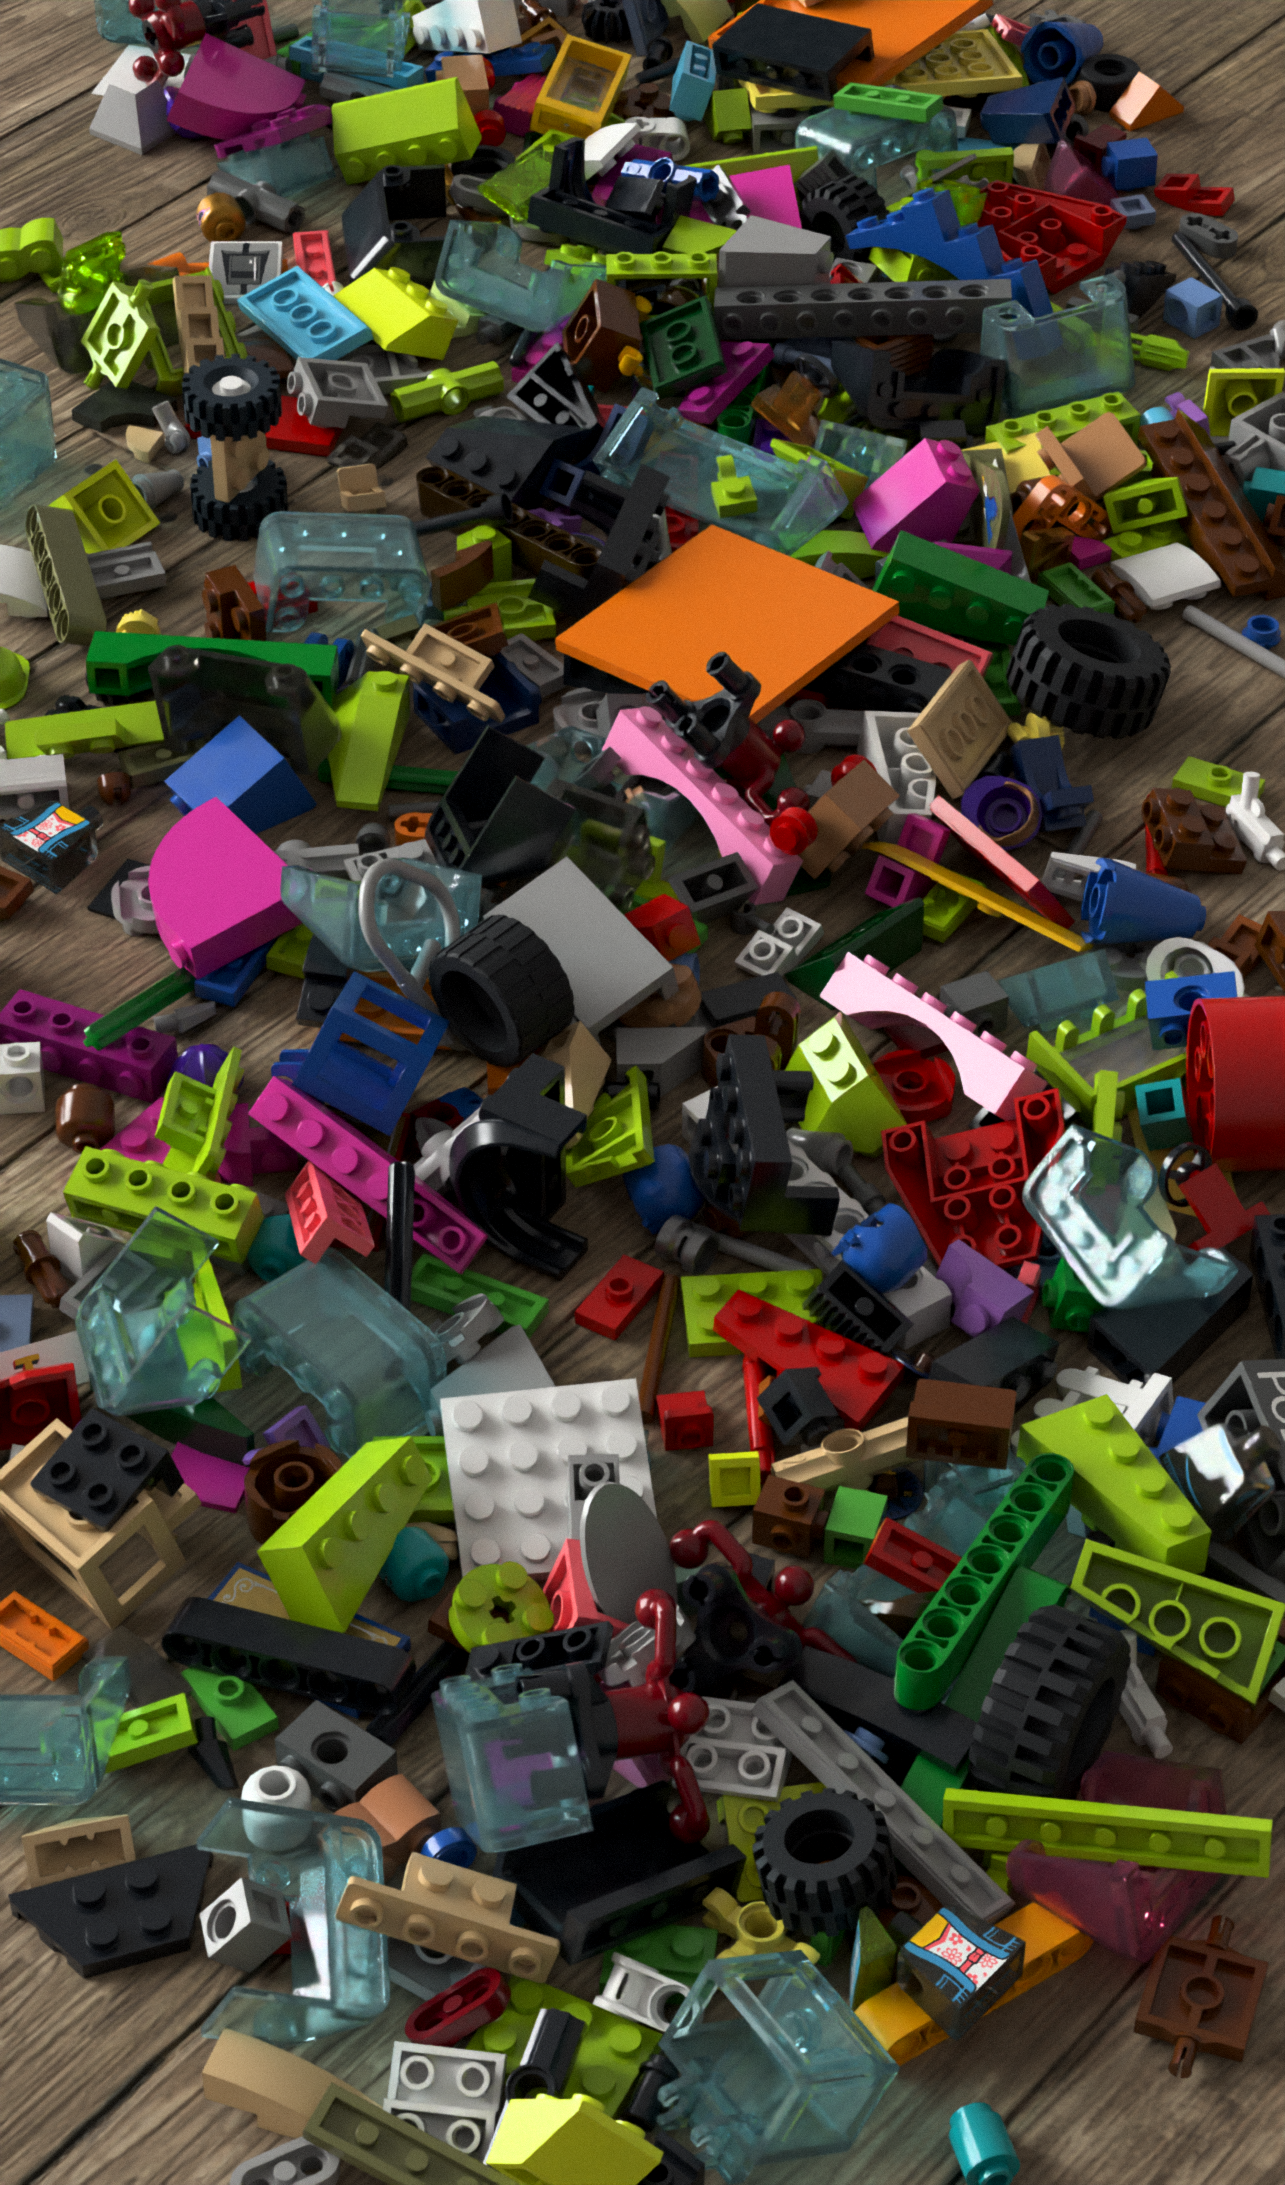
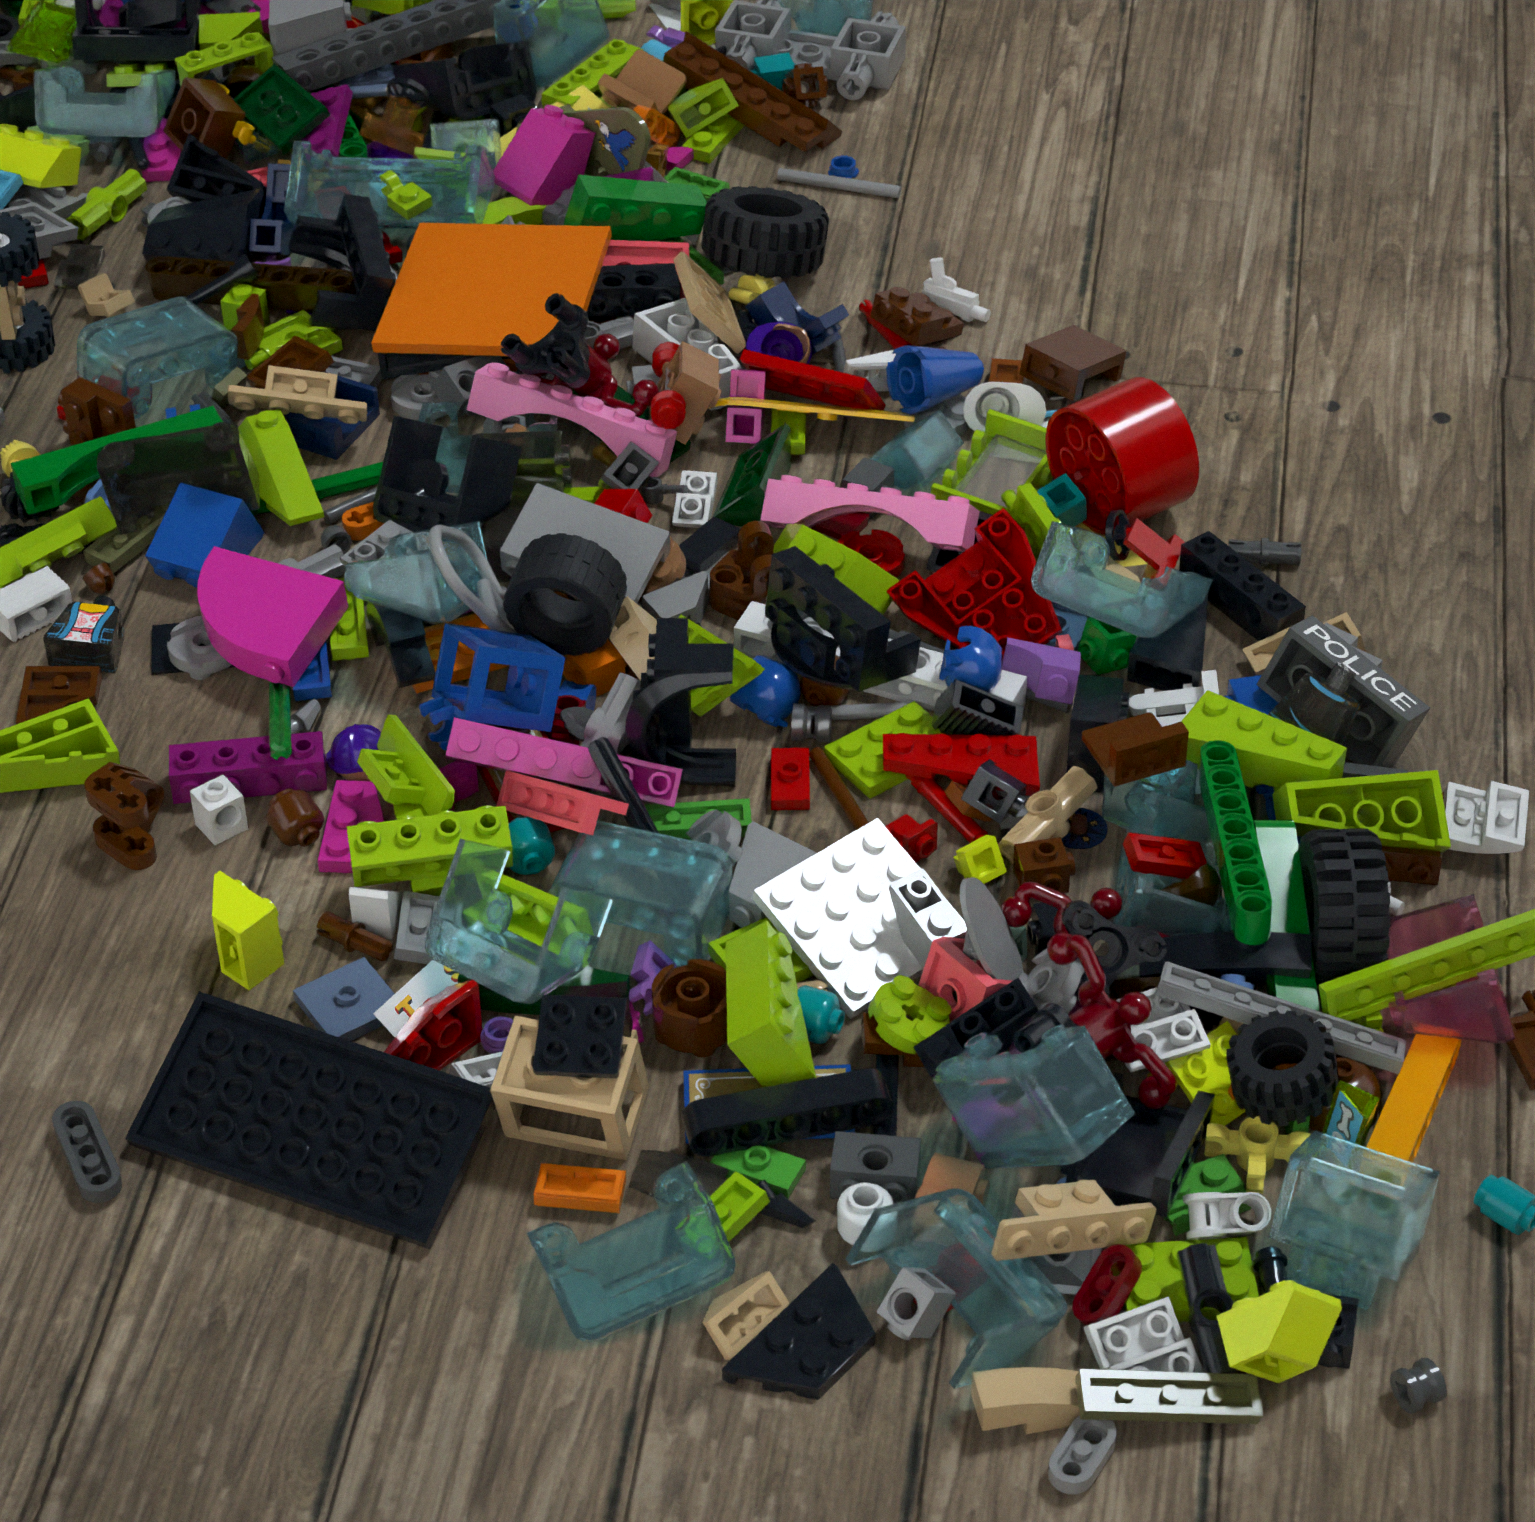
camera: 30 degrees left, 0 degrees up
blue tile [420,1827,477,1868] -> none
dark grey bracket [564,747,621,816] -> none
bright green brick [823,1486,888,1573] -> none
torso [885,1905,1026,2041] -> none
piece [891,1349,937,1379] -> none
reddish brown axle [1091,566,1147,623] -> none
white slope [1110,542,1221,610] -> none
blue brick [1145,971,1238,1051] -> none
lime plate [1172,756,1265,807] -> none

